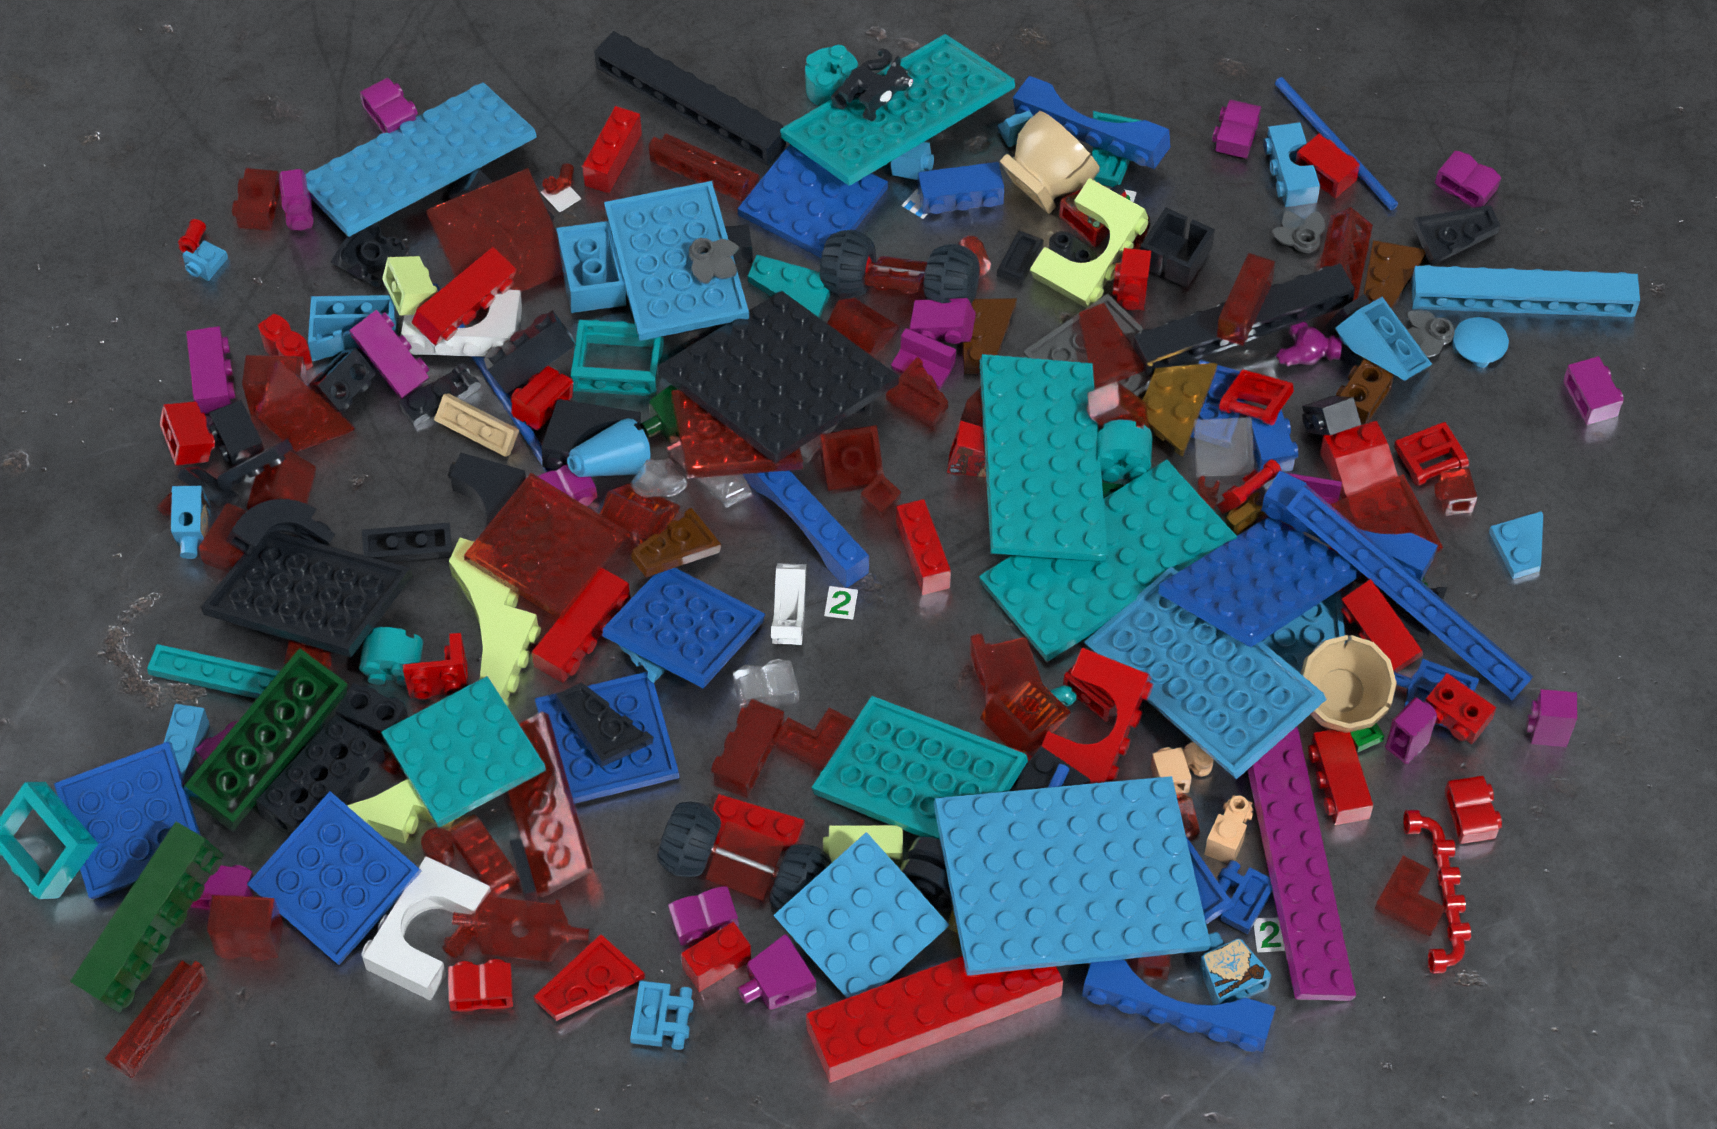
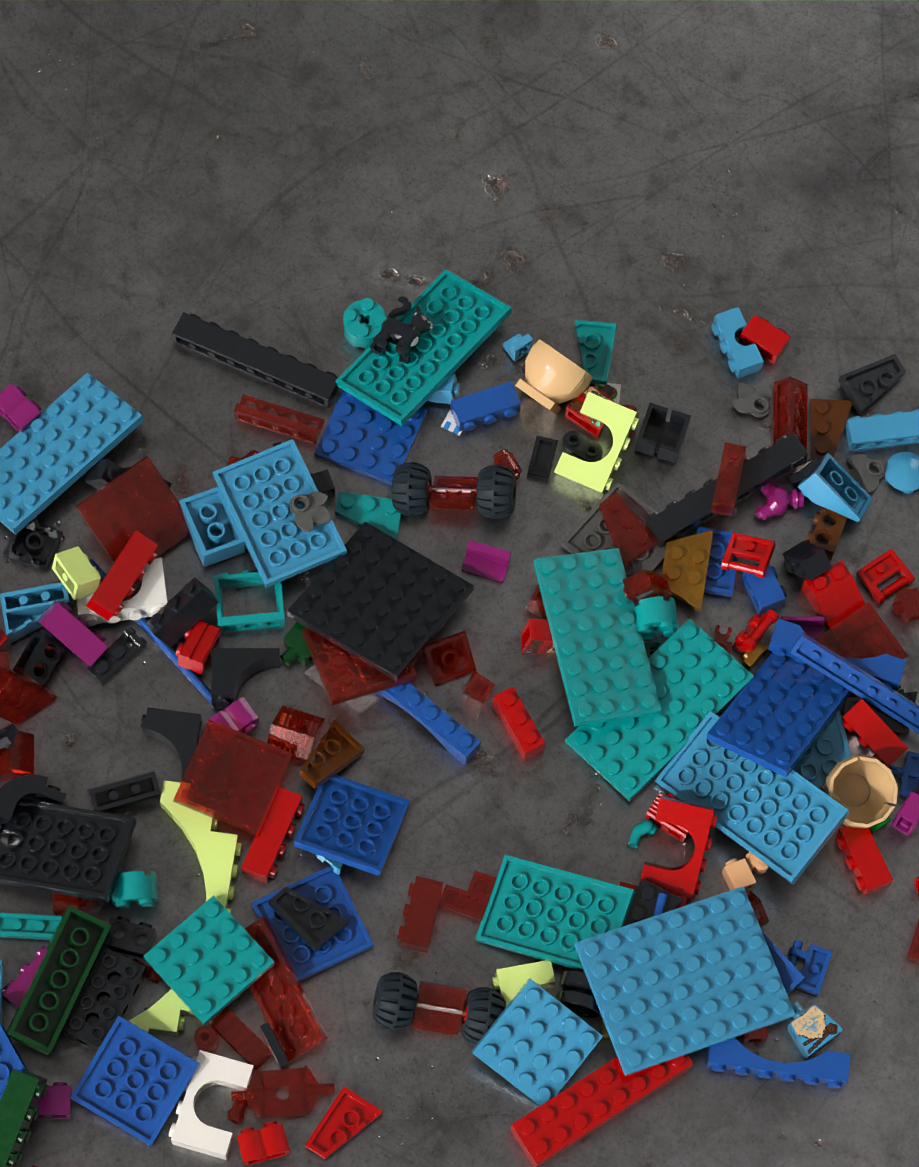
camera: 15 degrees left, 10 degrees up
clear red brick [207,895,283,961] -> none
red bracket [403,633,469,699] -> none
tan plate [434,393,519,457] -> none
white sticker [541,179,581,212] -> none
clear red arm [542,163,574,195] -> none
dark azure cone [567,418,651,477] -> none
red brick [582,106,642,194] -> none
dark azure plate [630,981,694,1050] -> none
clear piece [631,458,688,498] -> none
magenta brick [668,886,739,947] -> none
red brick [681,921,751,992] -> none
red wing [713,794,805,851] -> none
clear brick [733,659,799,713] -> none
magenta torso [737,934,816,1010] -> none
white arch [771,563,807,645] -> none
white sticker [824,586,858,620] -> none
clear red slope [827,298,899,357] -> none
clear red wing [886,357,948,427] -> none
magenta brick [910,298,976,344] -> none
reddish brown wing [963,298,1017,374] -> none
clear red bracket [969,633,1043,703] -> none
clear red slope [980,672,1071,754] -> none
blue arch [1013,76,1171,169] -> none
red brick [1112,248,1151,310] -> none
clear plate [1194,417,1254,477] -> none
light nougat brick [1204,795,1253,864] -> none
magenta brick [1212,99,1261,158] -> none
magenta plate [1248,726,1356,1001] -> none
white sticker [1254,918,1285,952] -> none
blue piece [1275,77,1398,210] -> none
magenta brick [1435,151,1501,208] -> none

